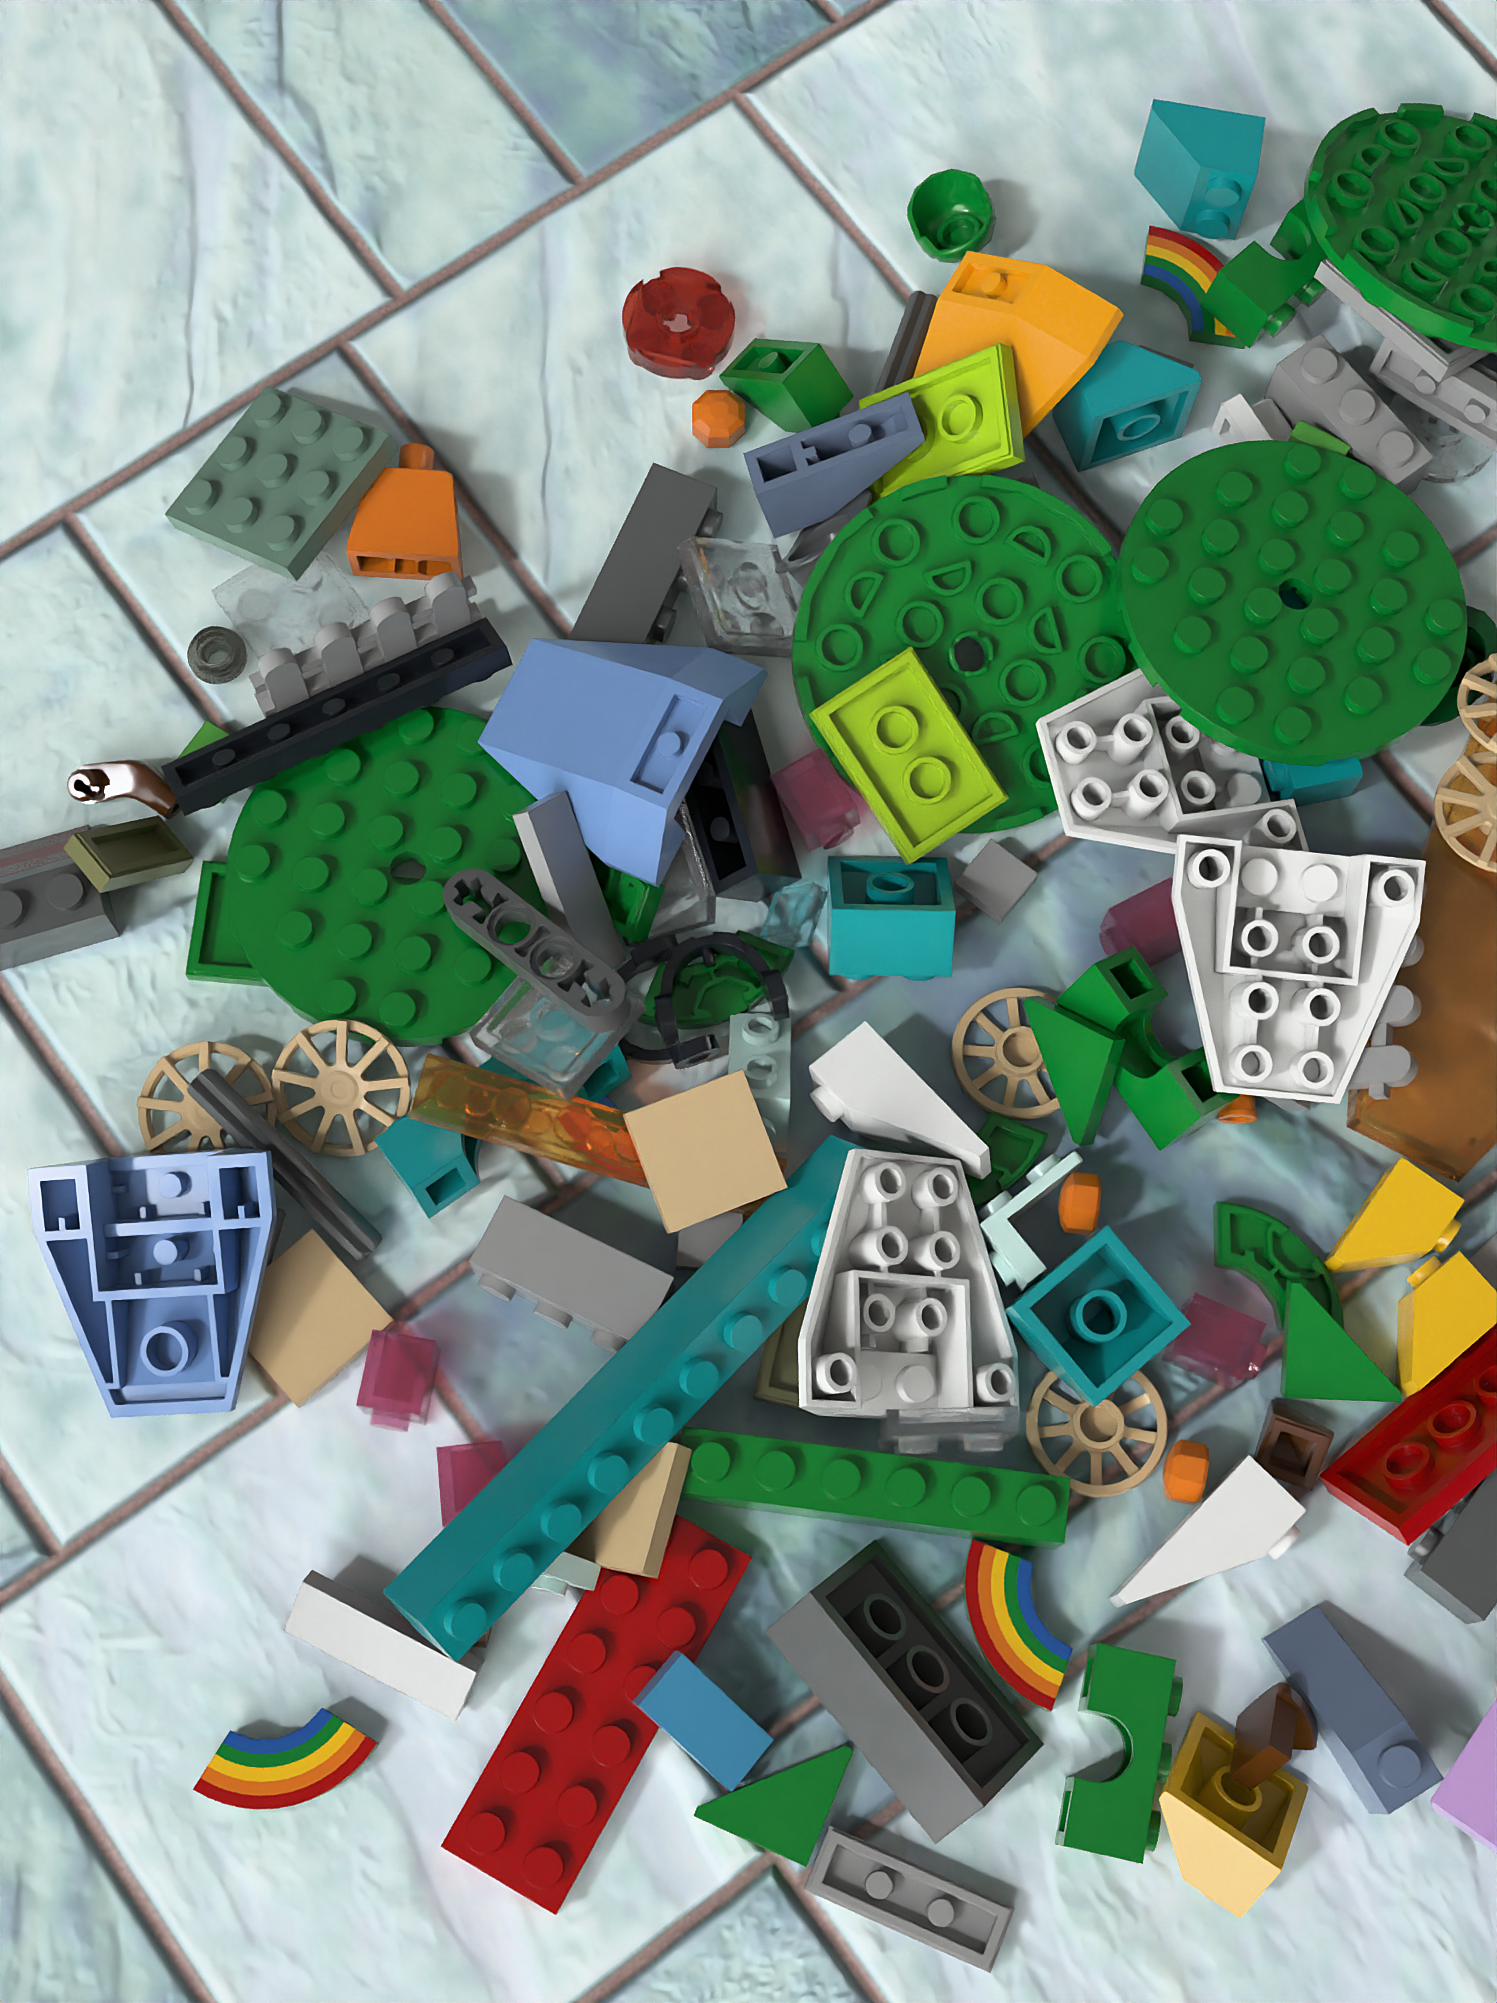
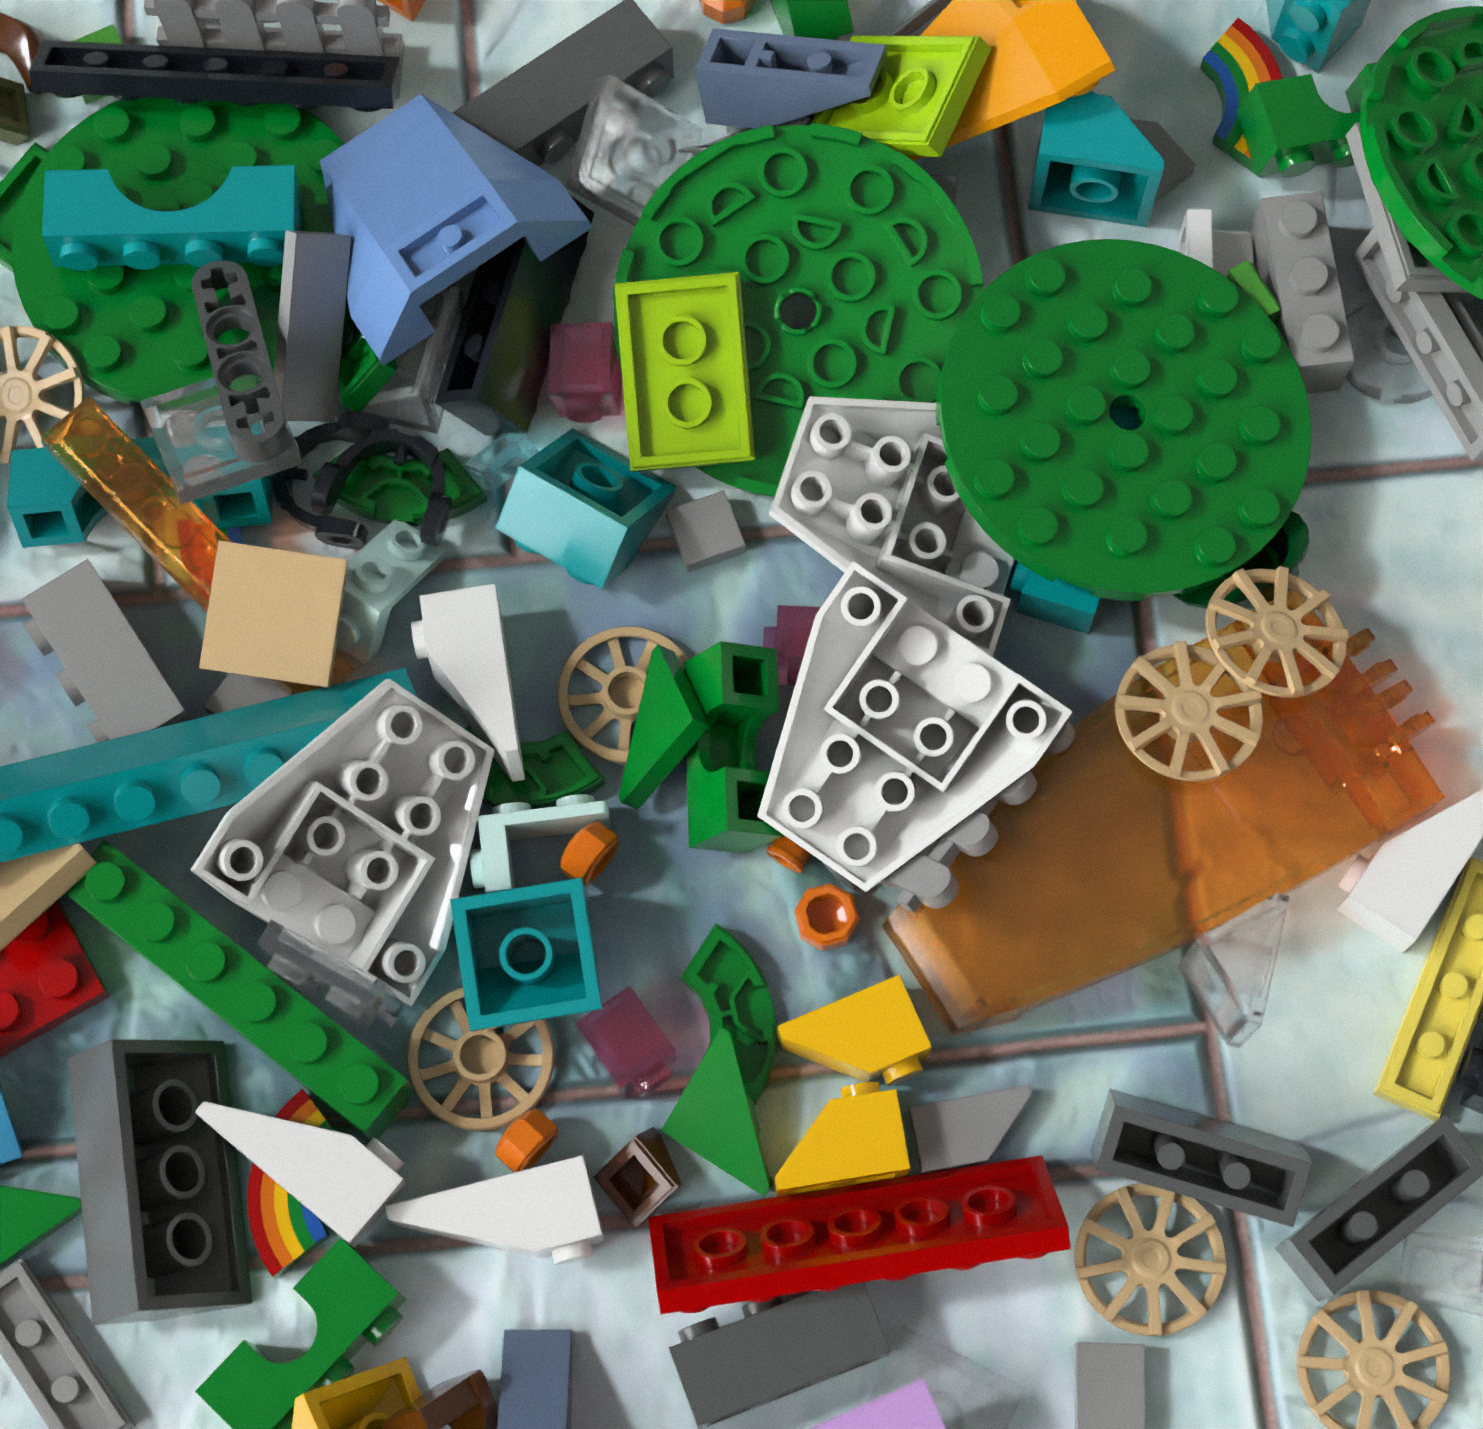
camera: 35 degrees right, 0 degrees up
none -> teal arch [42,165,302,271]
none -> white slope [195,1102,407,1248]
none -> orange tile [794,883,859,951]

